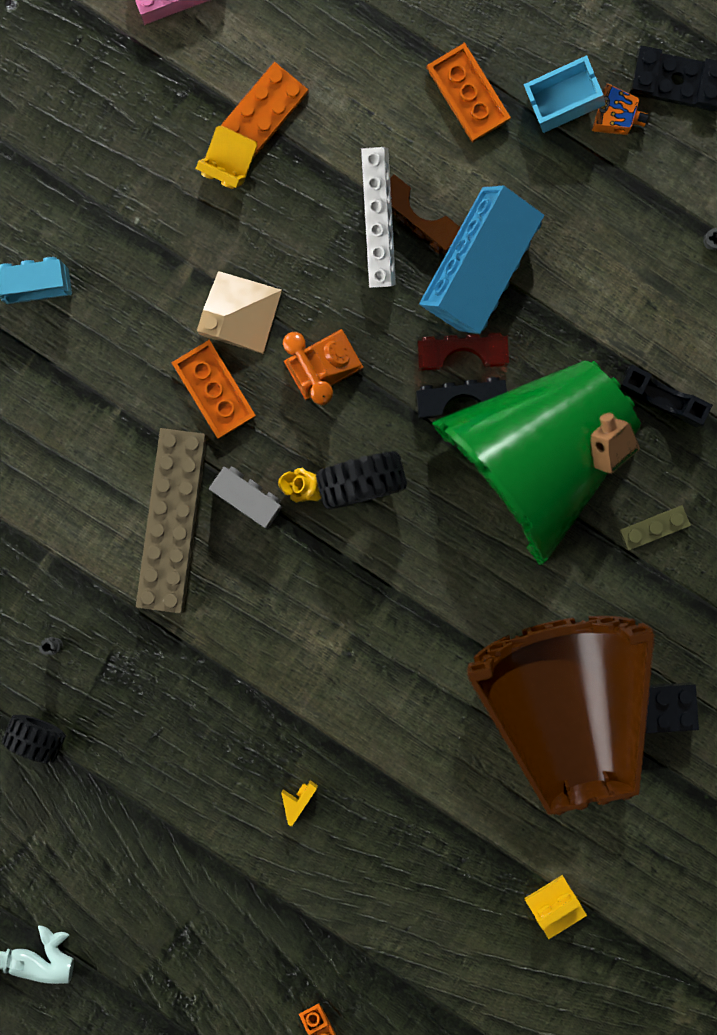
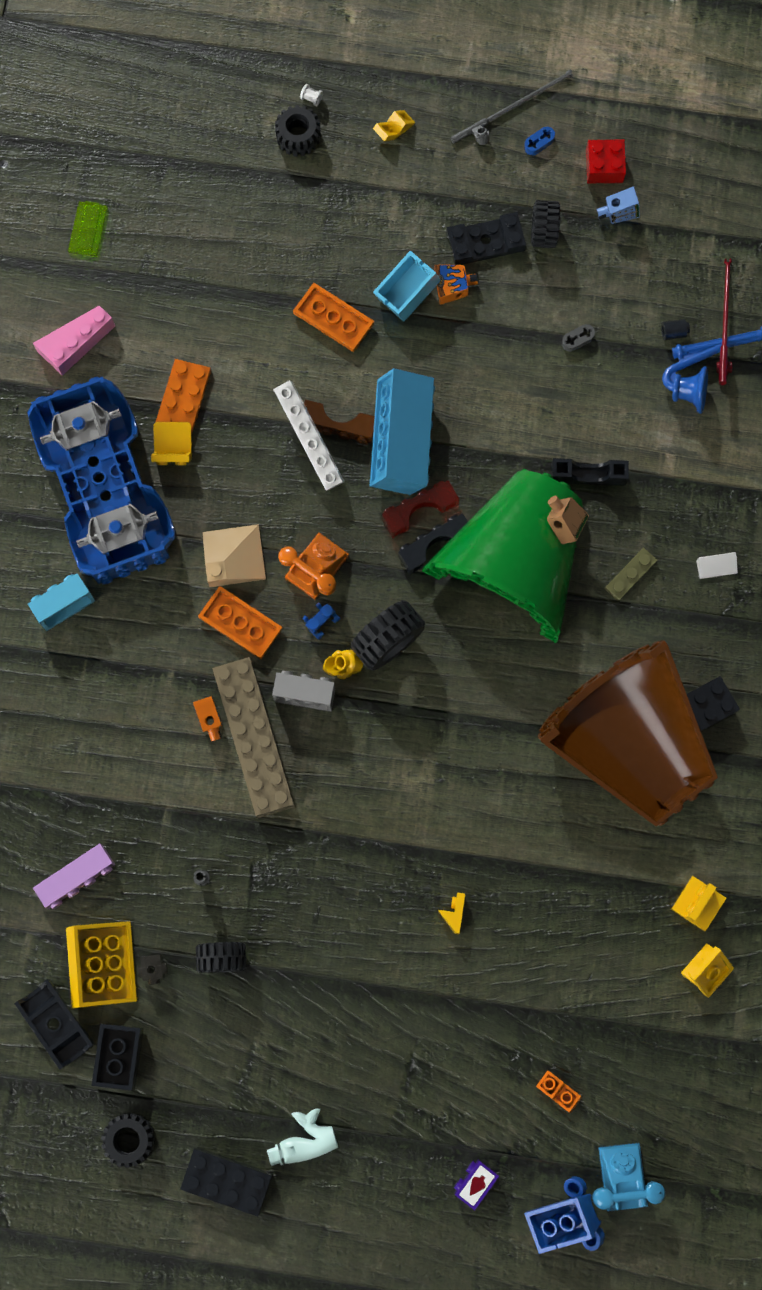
camera: 20 degrees left, 10 degrees down
none -> blue piece [27,377,175,585]
none -> orange torso [193,696,223,742]
none -> blue piece [302,602,341,640]
none -> yellow bracket [681,943,734,998]

